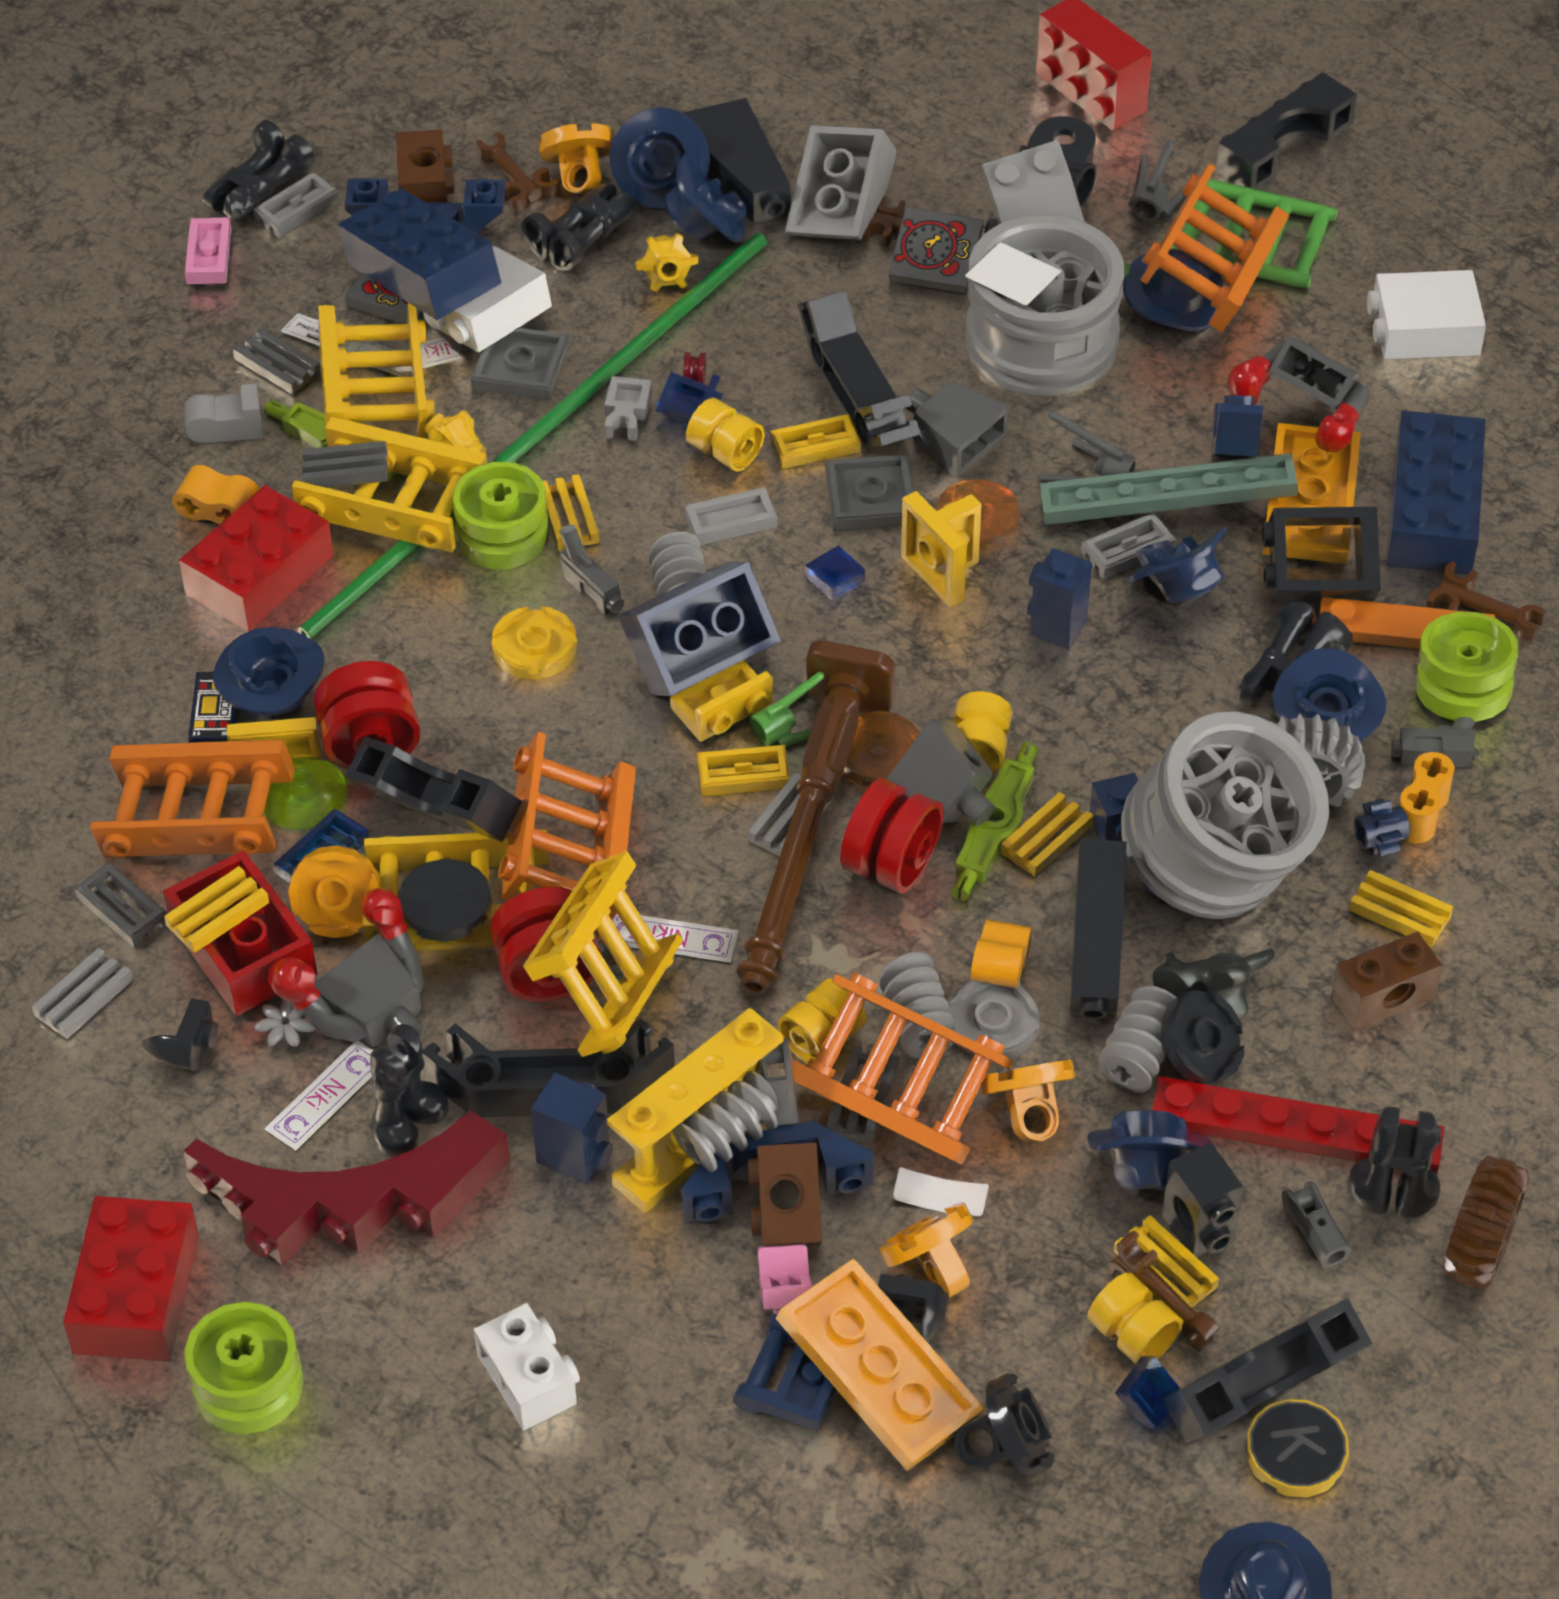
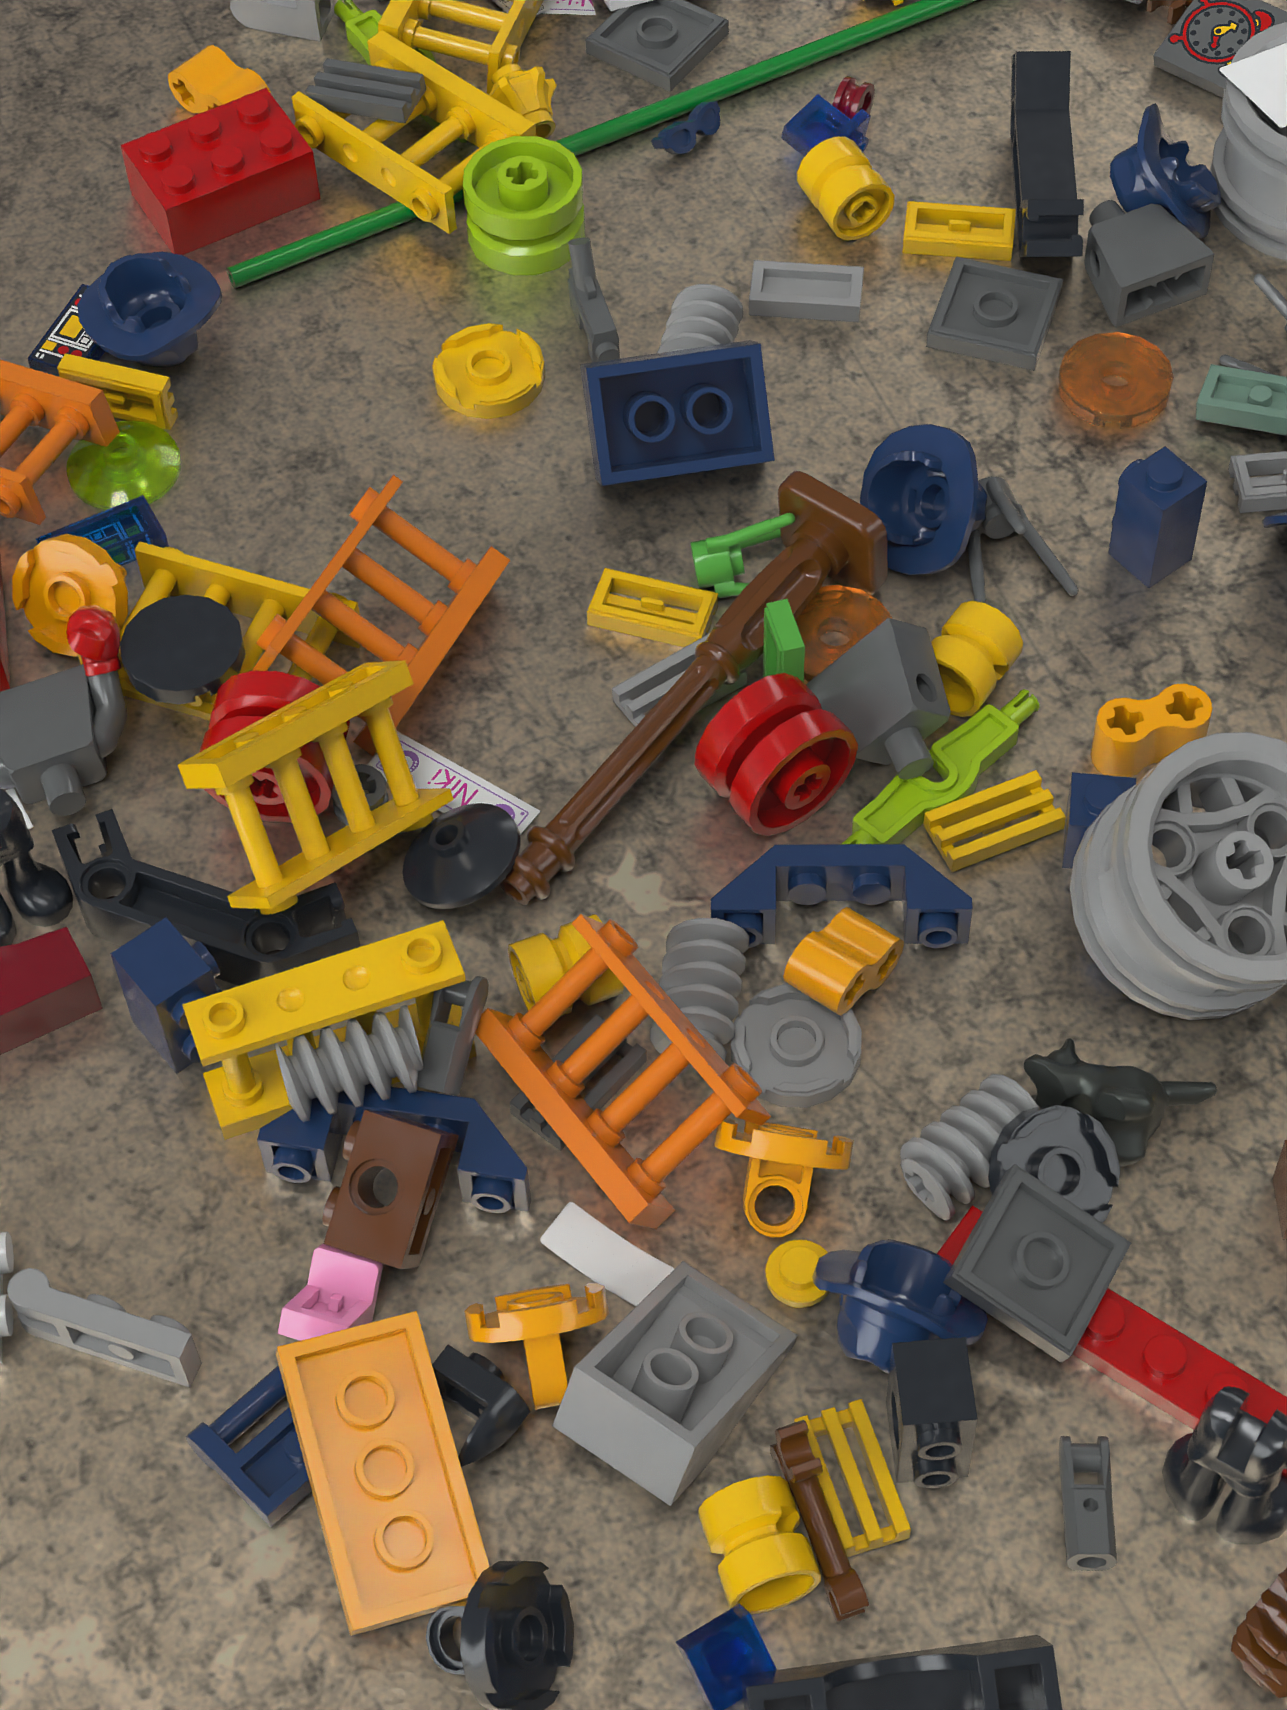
camera: 25 degrees right, 5 degrees up
red wheel [314,660,421,770] -> none
black arch [345,736,522,842] -> none
yellow tile [542,474,599,551] -> none
light grey plate [604,376,652,440] -> none
yellow bracket [670,660,773,742] -> none
clear blue plate [805,545,865,601] -> none
yellow bracket [901,491,981,608] -> none
black slope [1070,839,1127,1019] -> none
none -> light grey plate [7,1268,202,1388]
none -> black dish [402,803,521,909]
none -> light grey slope [552,1261,798,1506]
none -> dark blue piece [651,101,720,154]
none -> dark blue slope [711,844,973,948]
none -> bright green tile [763,599,805,683]
none -> yellow plate [765,1240,830,1308]
none -> dark blue hat [860,424,988,575]
none -> dark grey tile [943,1164,1131,1363]
none -> dark grey plant [967,476,1079,603]
none -> light orange axle [1090,684,1213,777]
none -> dark blue hat [1110,103,1221,239]

